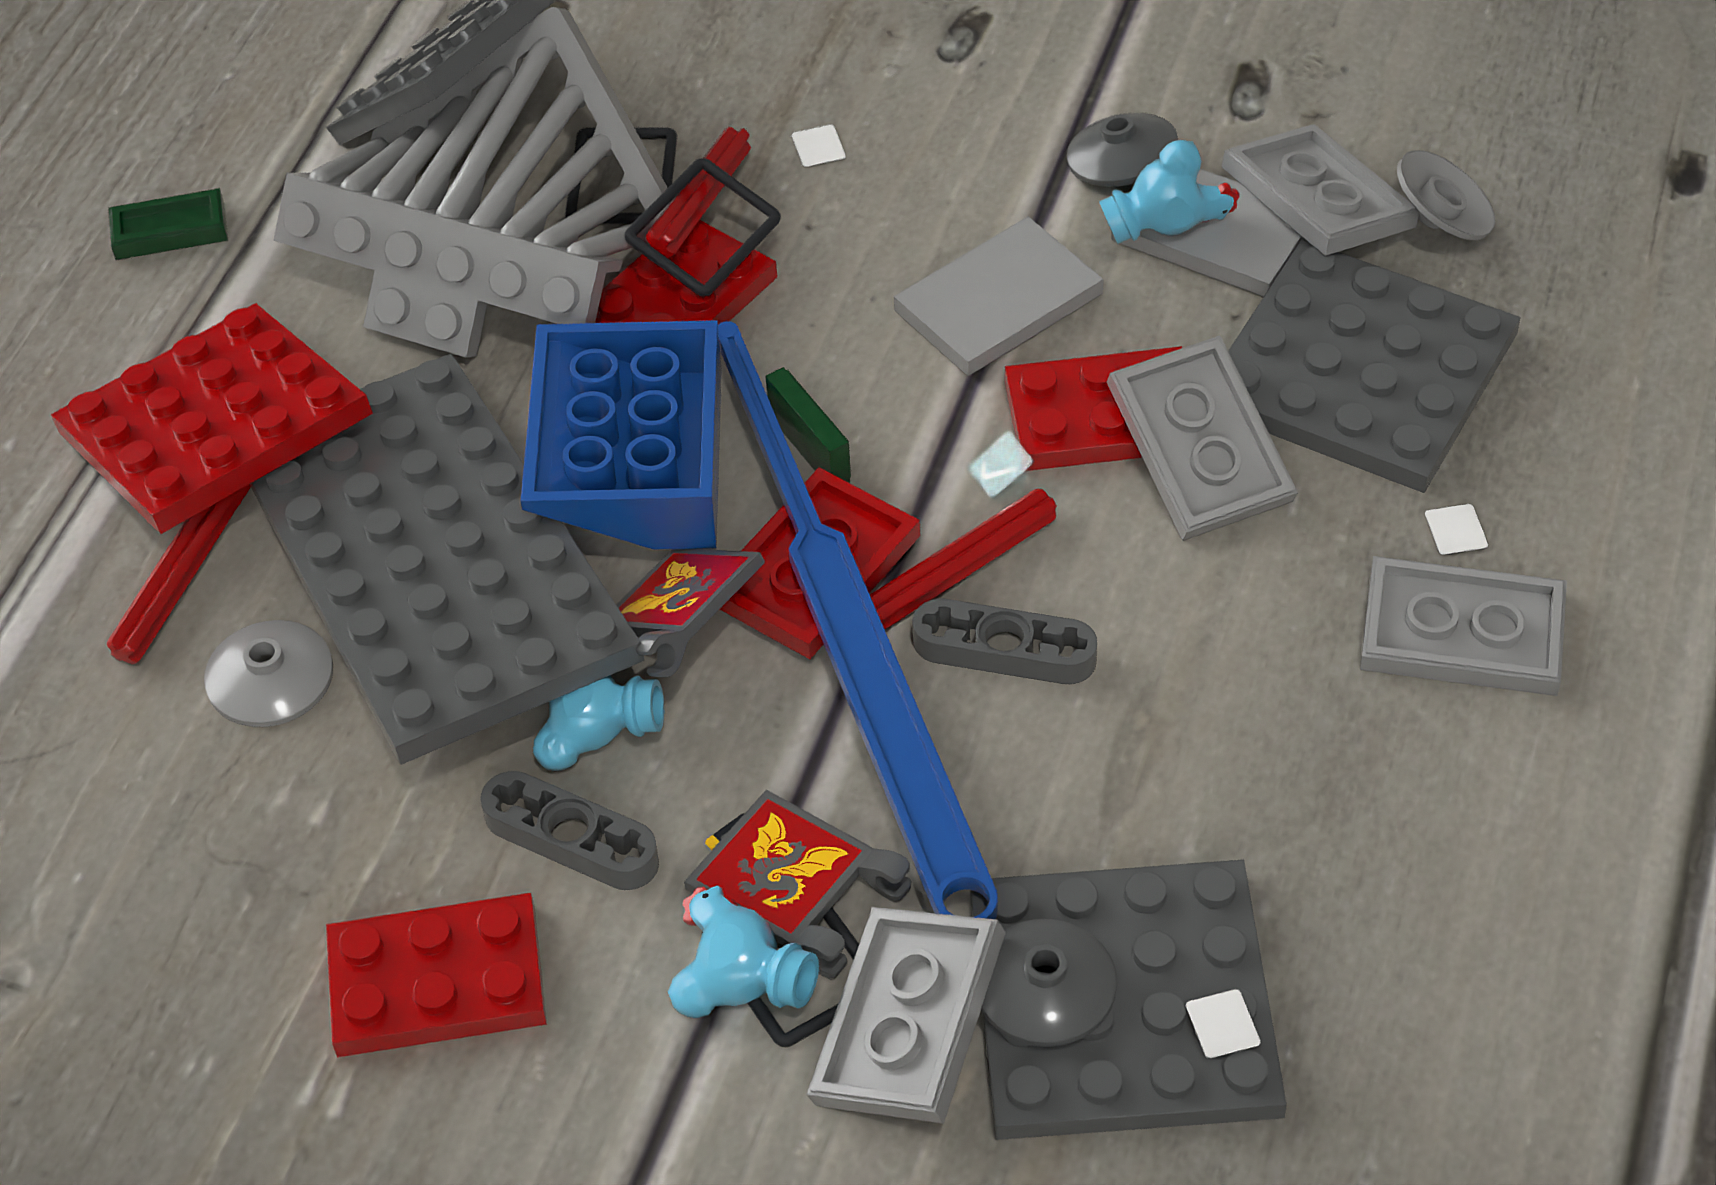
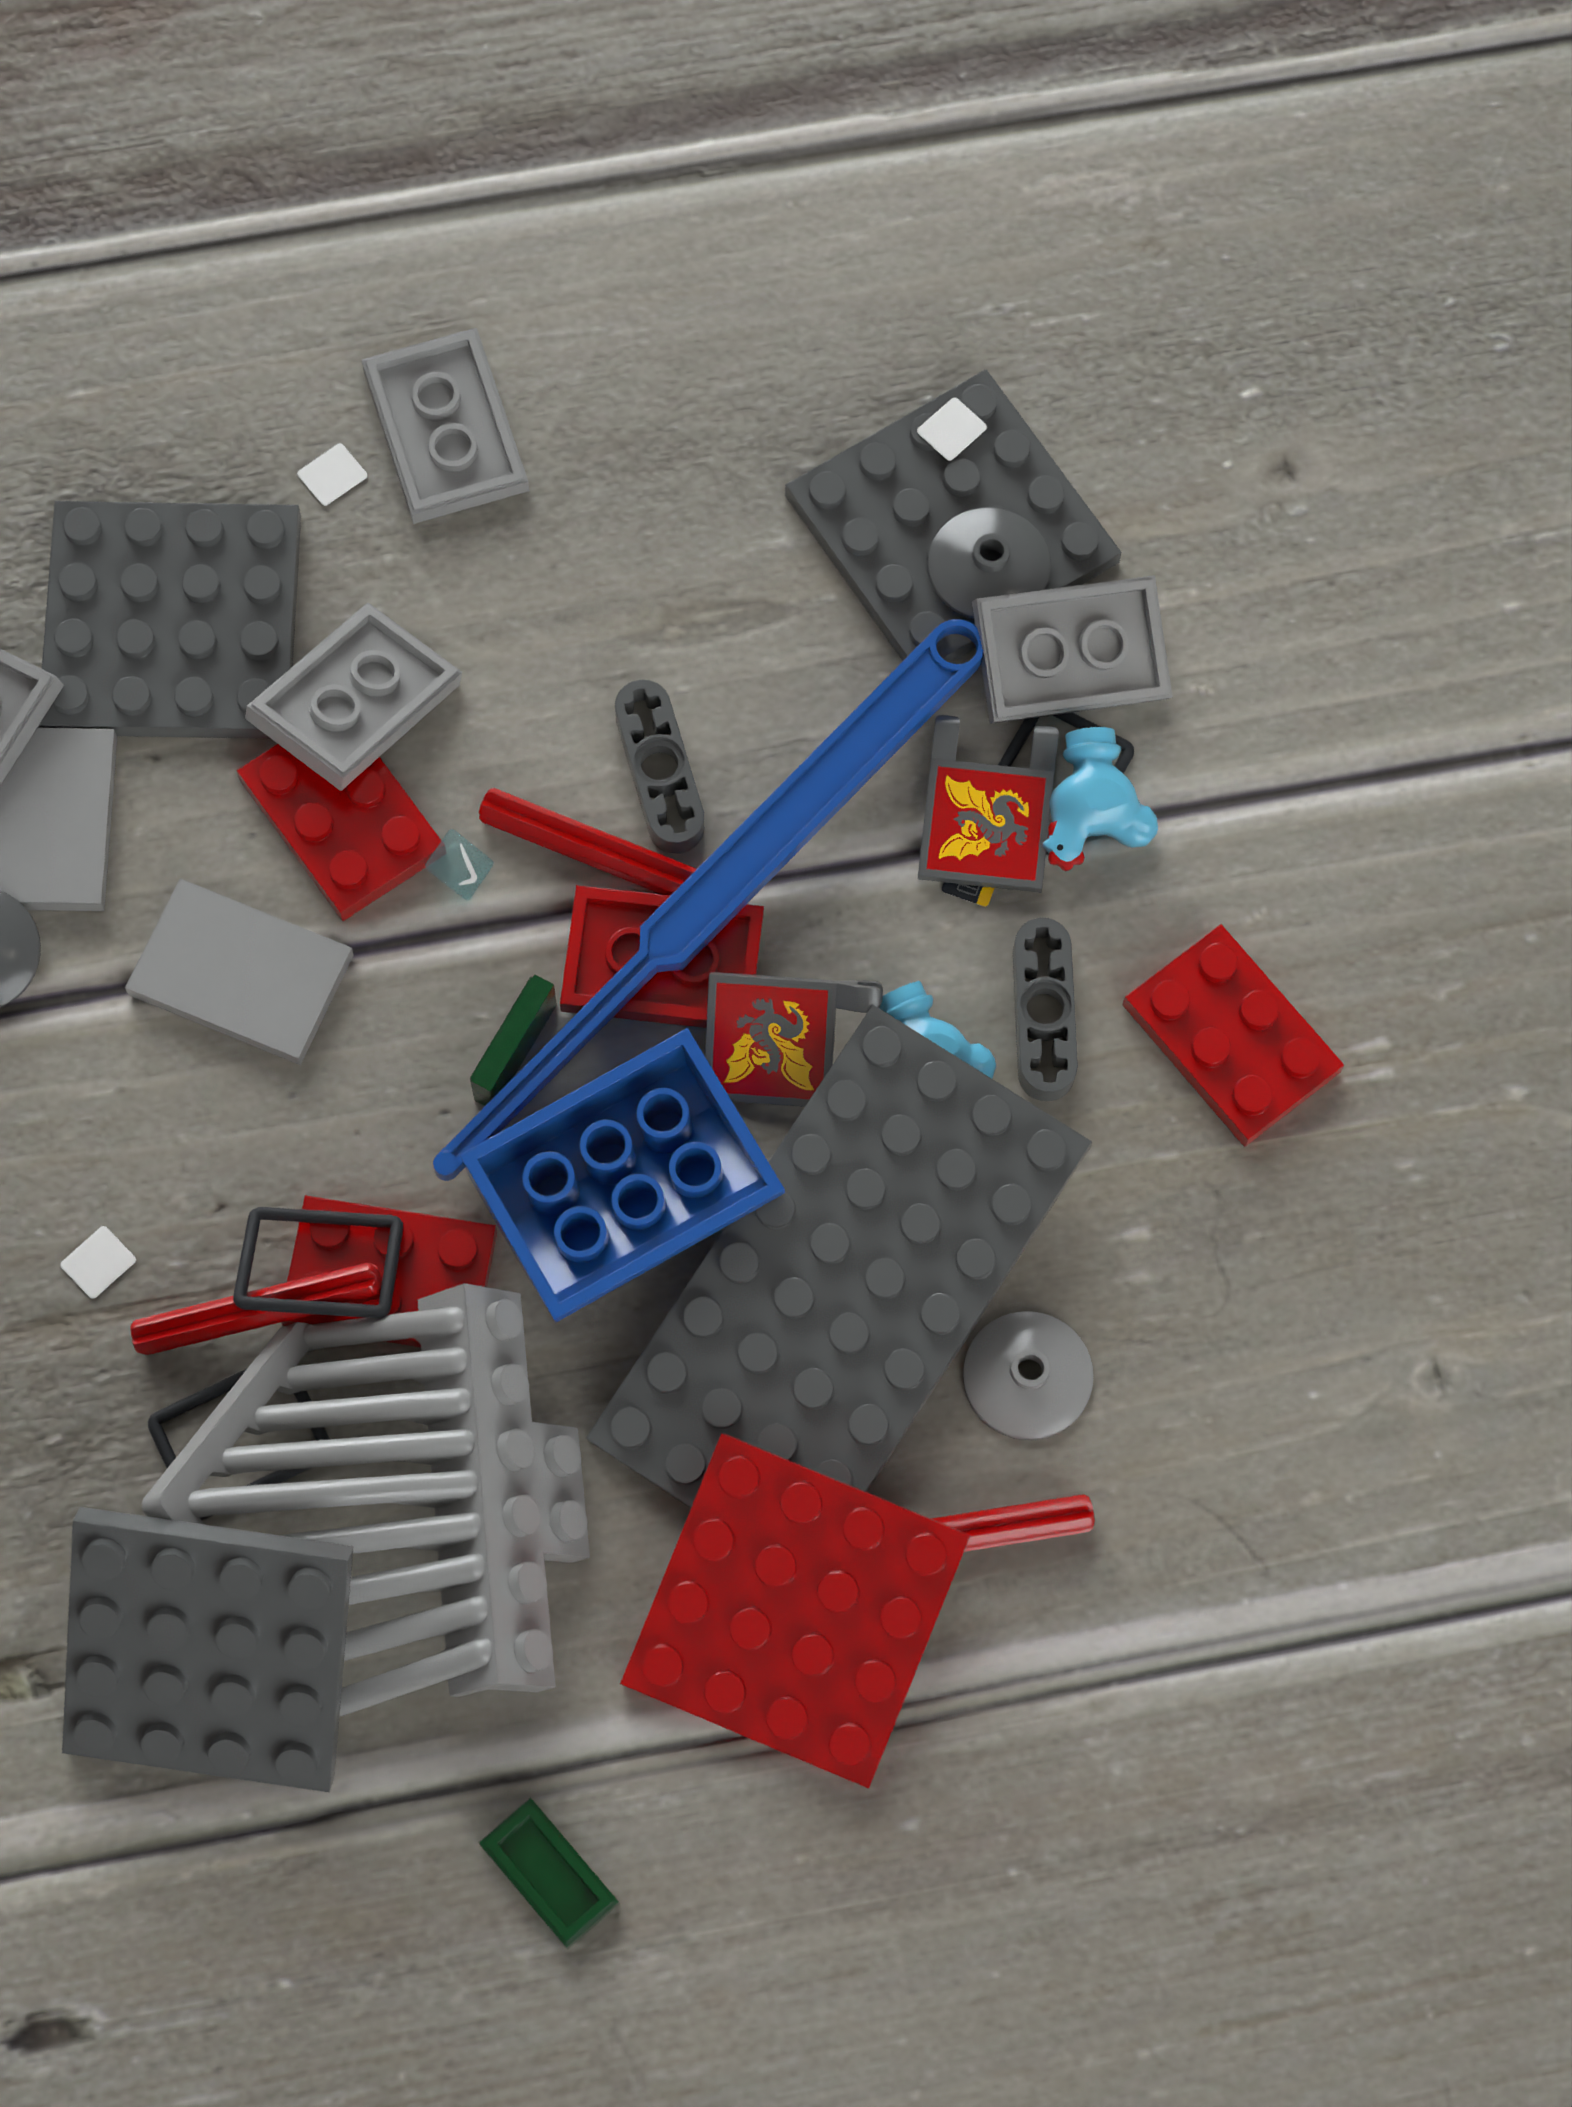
camera: 125 degrees left, 20 degrees up
medium azure animal [1099,140,1240,244] -> none

